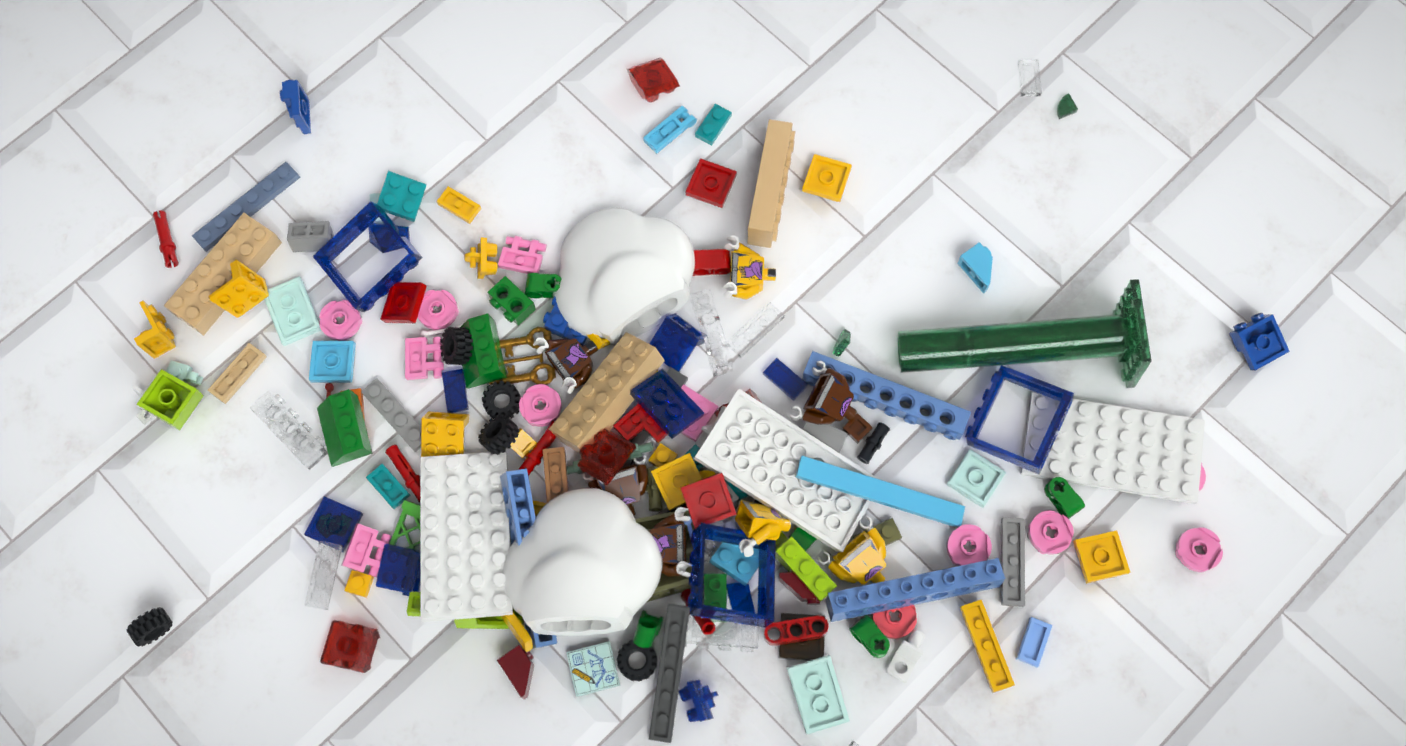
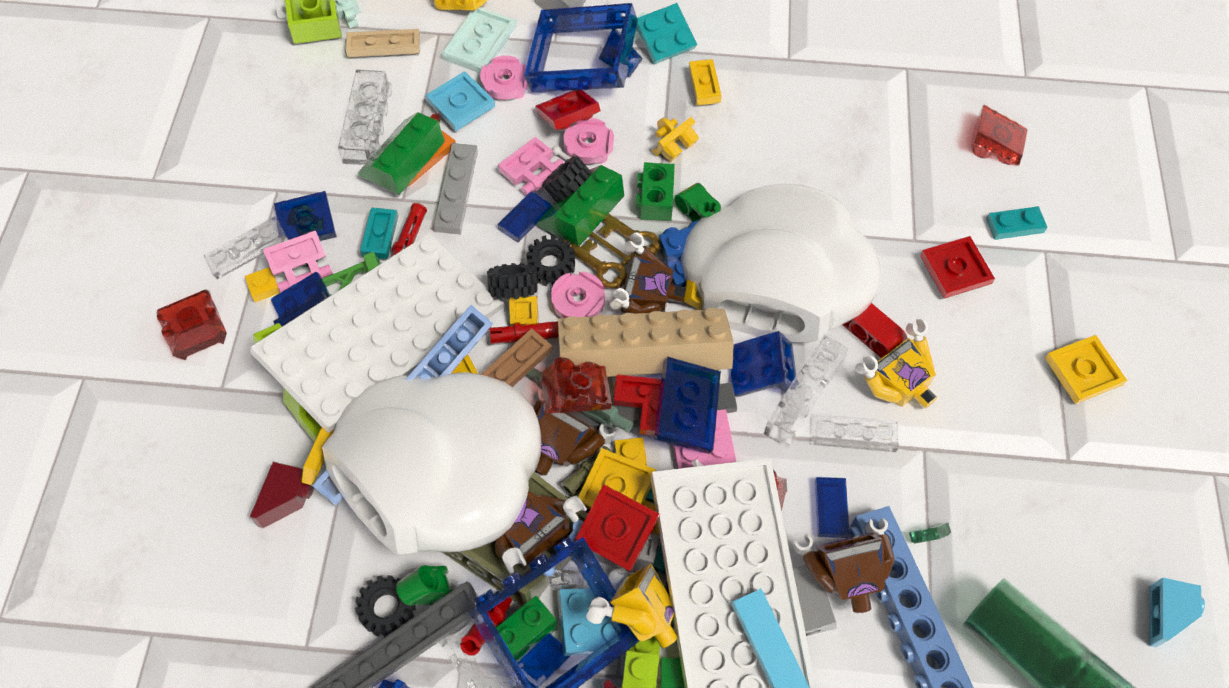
camera: 45 degrees right, 10 degrees down
black tyre [126,607,173,647] -> none
yellow bracket [421,411,469,457] -> none
bright pink plate [498,236,547,274] -> none
light aqua tile [566,641,620,697] -> none
medium azure plate [643,106,697,154] -> none
tan brick [747,119,796,248] -> none
reddish brown plate [842,413,873,444] -> none
black pin [857,422,890,464] -> none

